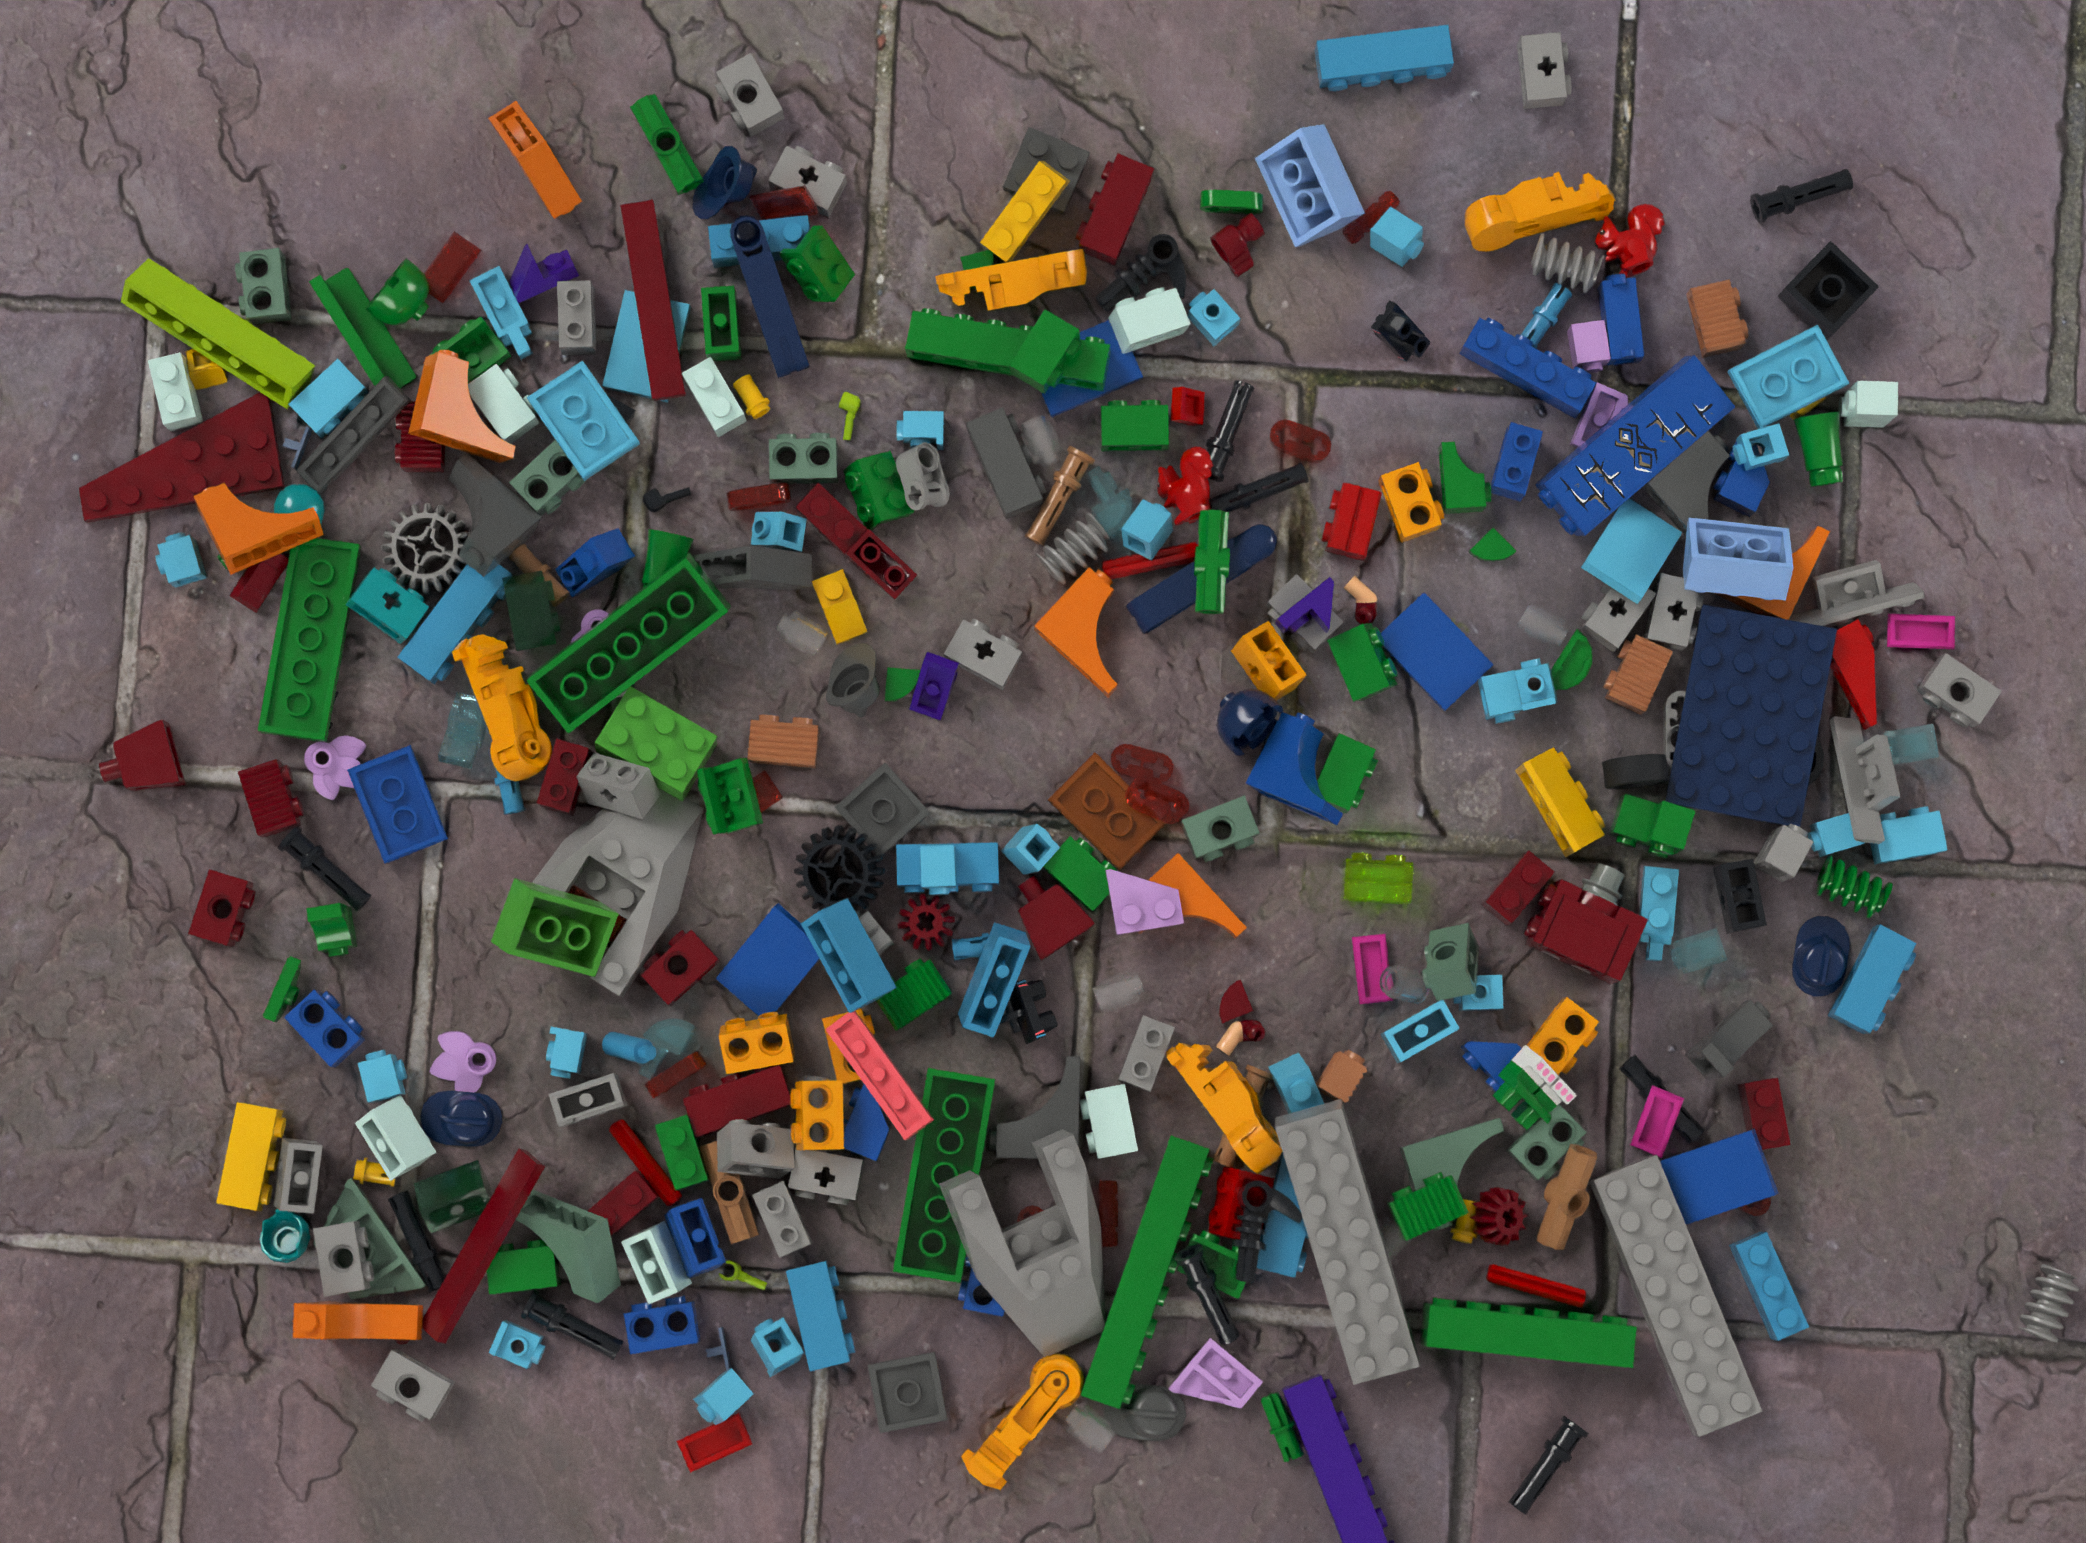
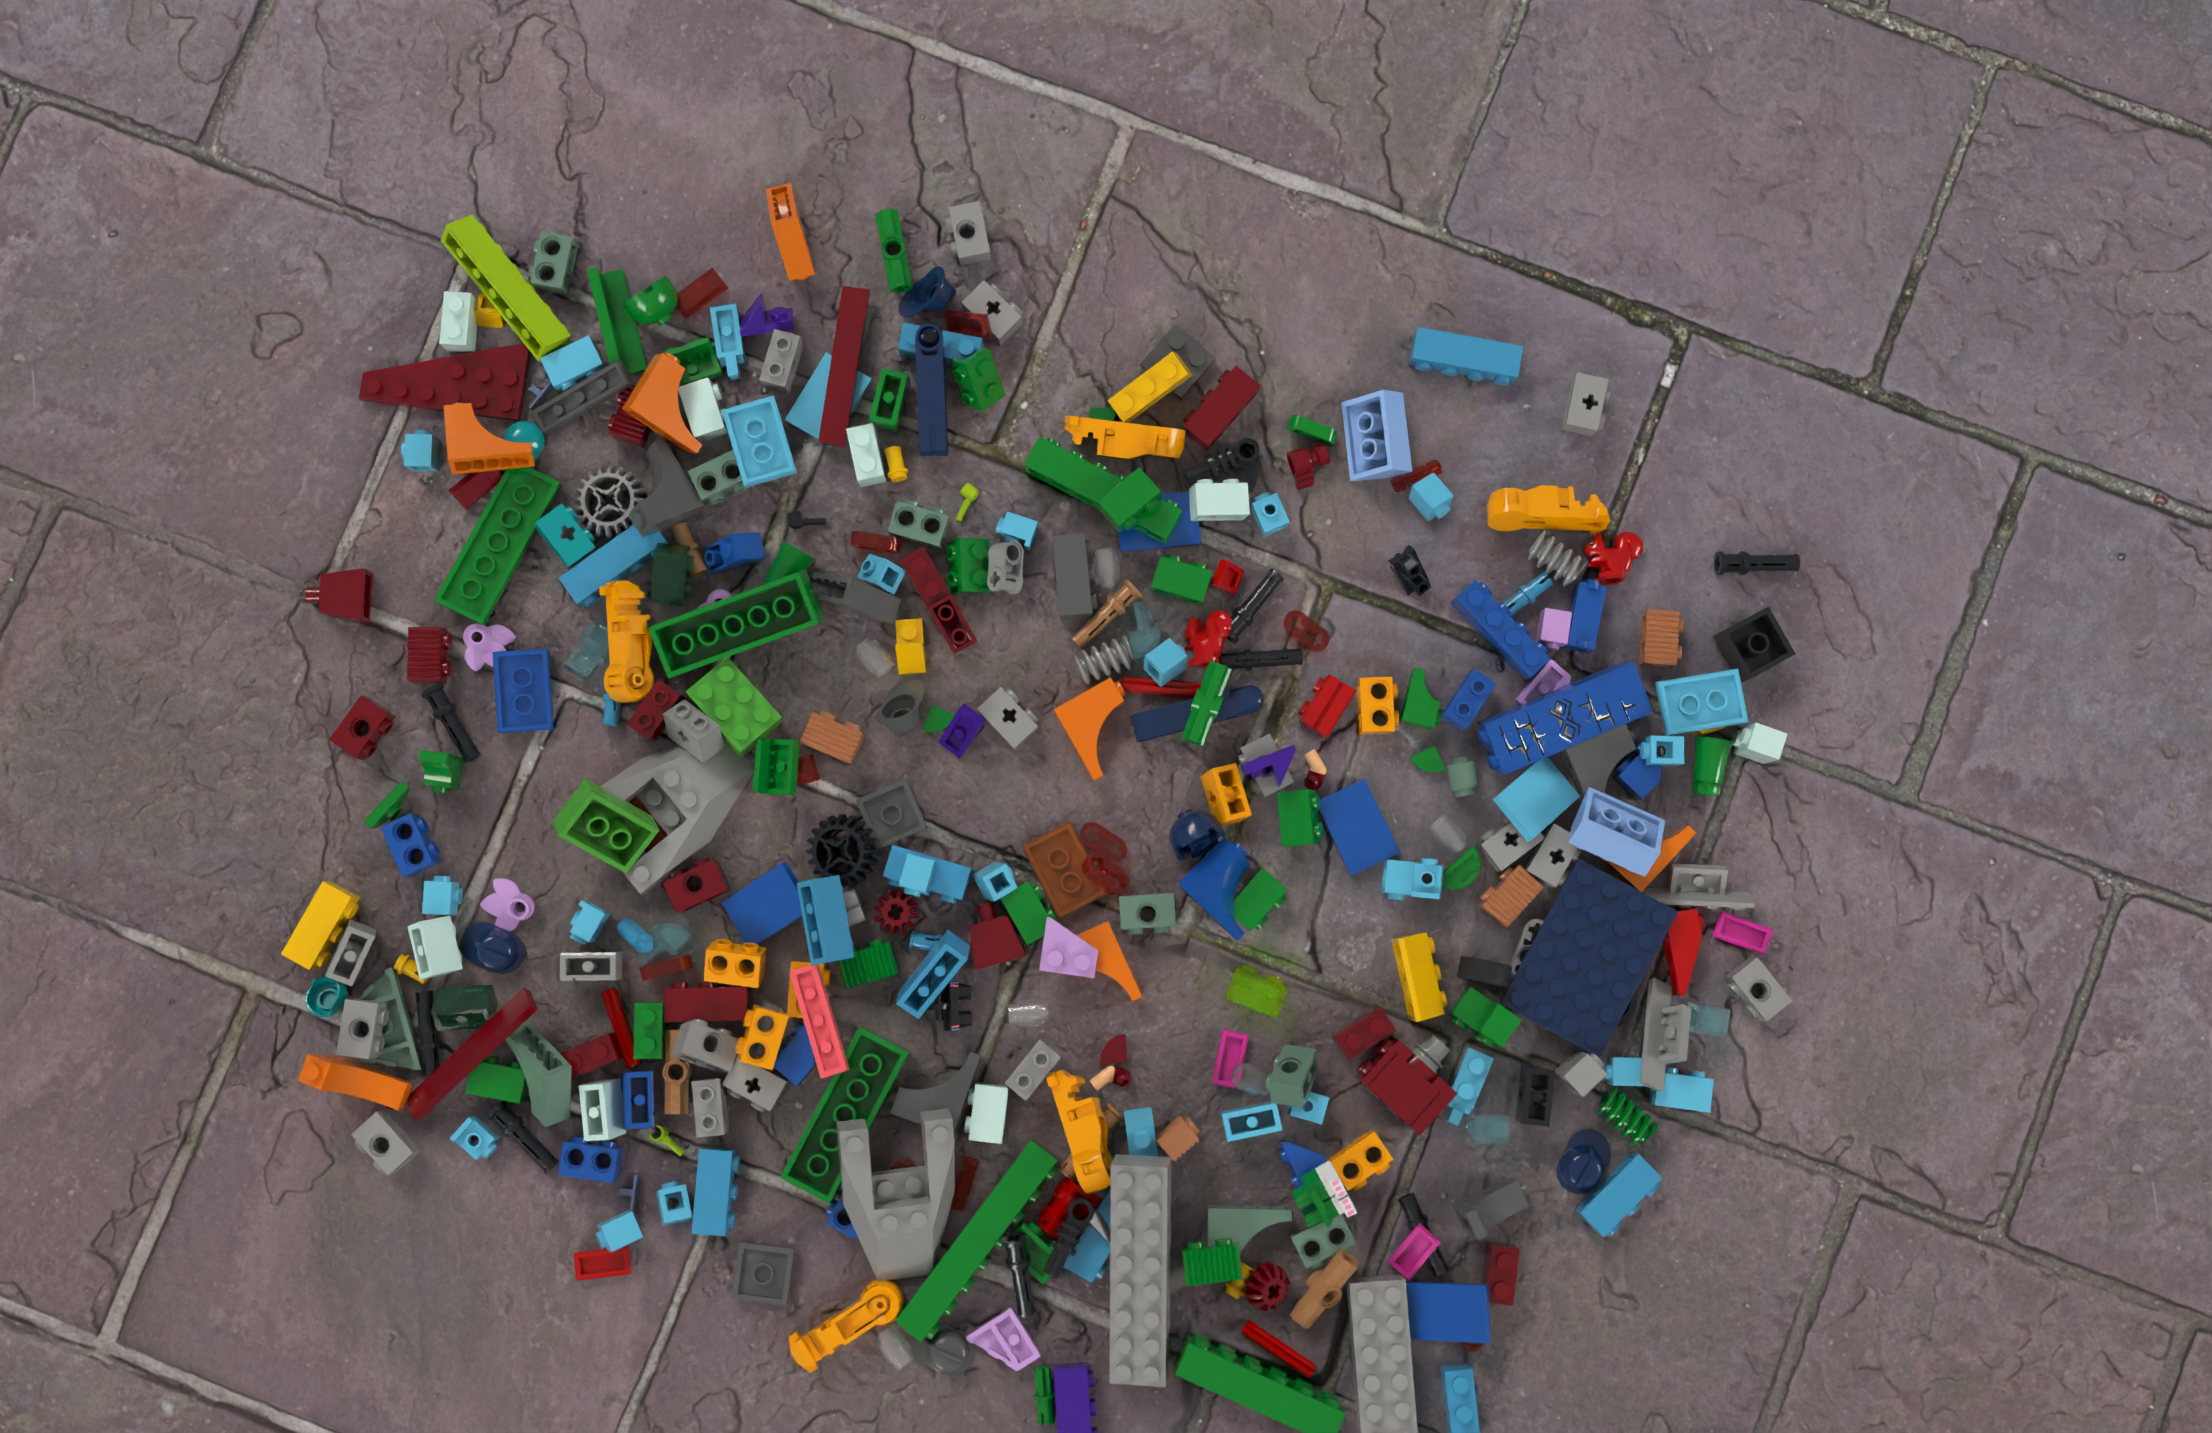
camera: 20 degrees right, 0 degrees up
none -> sand green brick [1447,757,1479,798]

